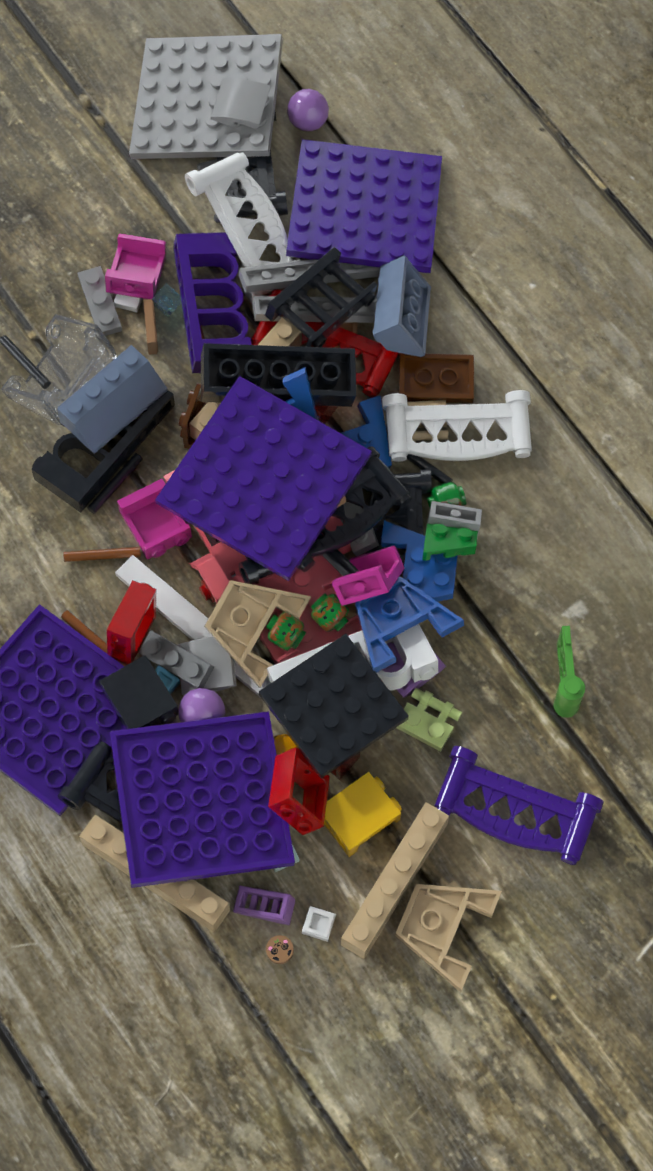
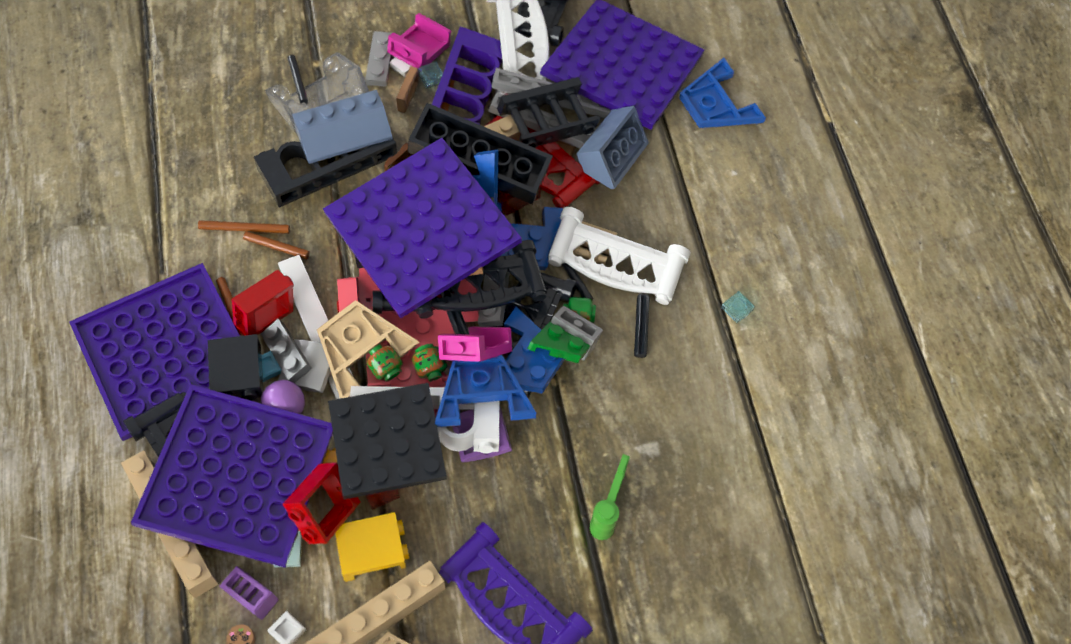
camera: 20 degrees right, 5 degrees down
black bar [87,453,143,514] -> none
dark pink panel [117,479,192,560] -> none
yellowish green plate [396,688,462,752] -> none
reddish brown plate [399,353,474,403] -> none
none -> dark orange bar [198,220,290,234]
none -> black axle [634,294,650,358]
none -> blue wing [679,58,766,128]
none -> clear light blue plate [721,291,755,323]

